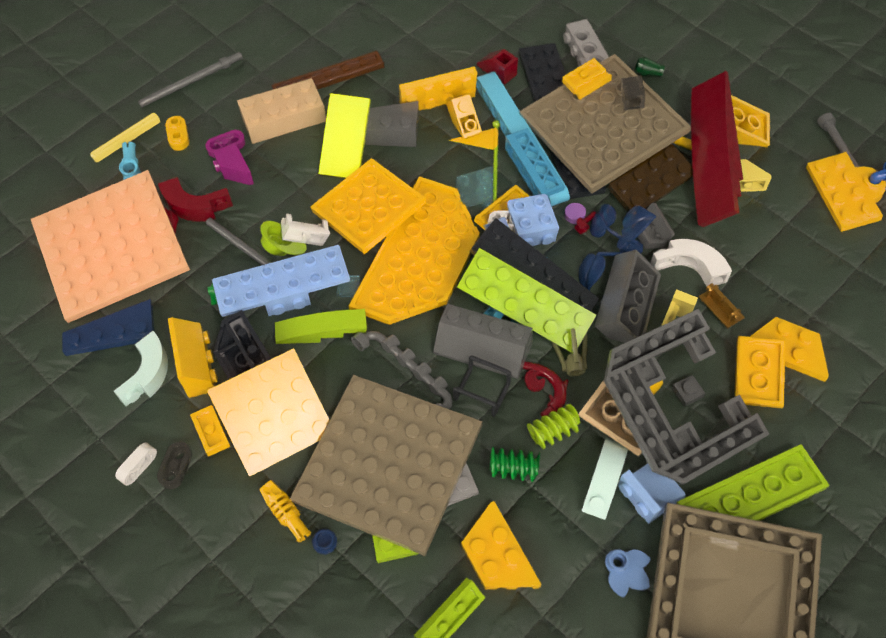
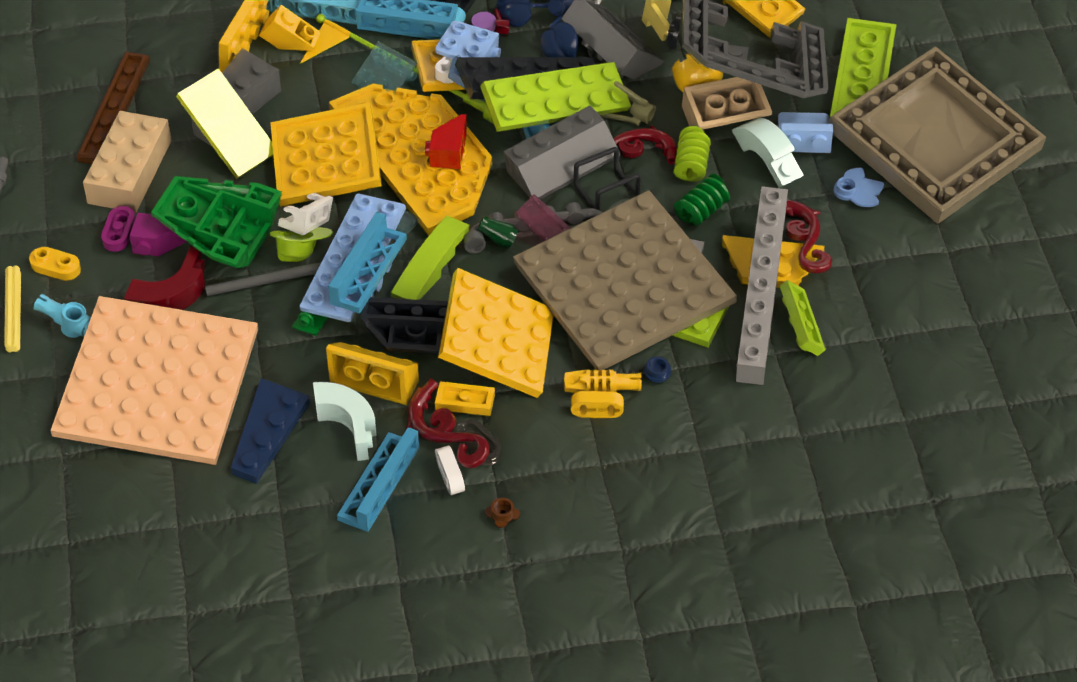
camera: 55 degrees left, 10 degrees down
none -> green wedge [151,176,282,268]
none -> dark azure fence [328,212,407,314]
none -> dark azure fence [337,427,419,532]
none -> dark red plant [406,378,490,468]
none -> red slope [425,114,467,169]
none -> dark green cone [477,216,518,248]
none -> reddish brown plate [485,498,520,528]
none -> clear pink tile [516,194,571,241]
none -> yellow beam [571,391,624,418]
none -> light grey brick [736,187,788,385]
none -> dark red plant [786,200,832,274]

